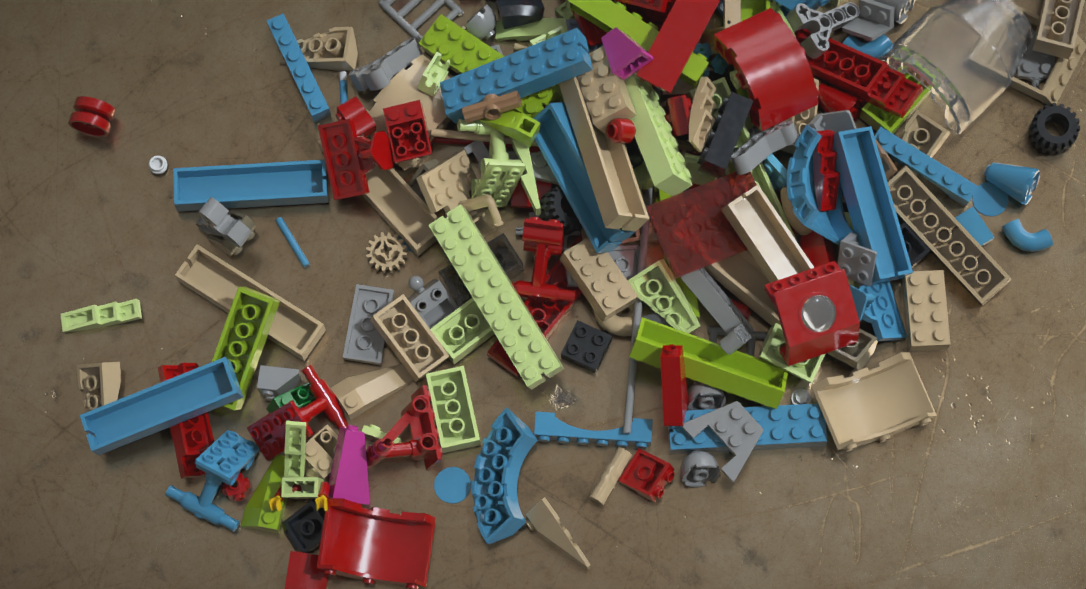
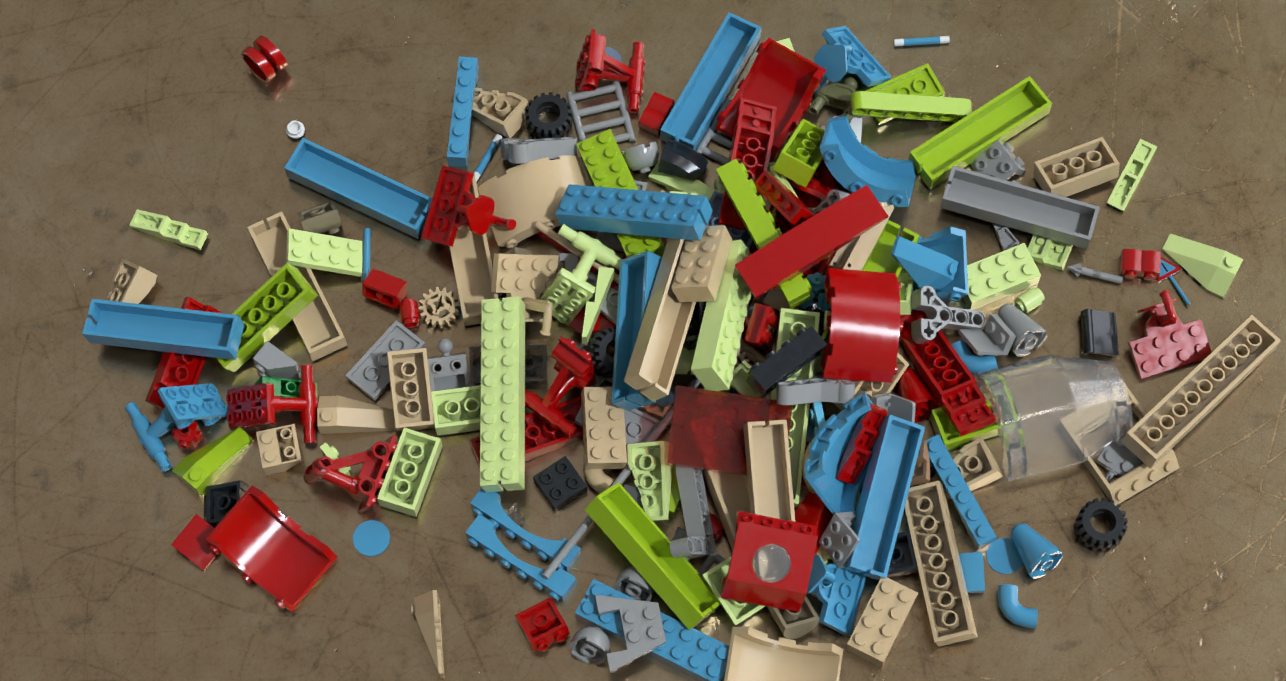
camera: 30 degrees right, 5 degrees down
light grey beam [196,197,252,248] -> none
torso [268,477,330,511] -> none
yellowish green slope [284,421,306,477] -> none
dark pink slope [328,425,370,505] -> none
red brick [335,96,376,137] -> none
red slope [383,100,432,163] -> none
yellowish green hinge [417,52,450,97] -> none
medium nougat piece [462,91,522,123] -> none
dark azure brick [471,408,538,544] -> none
lime slope [479,110,540,147] -> none
tan axle [589,447,632,505] -> none
dark pink slope [601,27,653,80] -> none
red head [606,118,636,144] -> none
red slope [660,344,688,426] -> none
tan slope [689,77,716,152] -> none
white plate [791,389,811,405] -> none
none -> yellowish green plate [286,228,362,277]
none -> red brick [362,268,407,309]
none -> red brick [399,298,420,328]
none -> dark azure arch [470,487,581,572]
none -> black tyre [525,92,572,139]

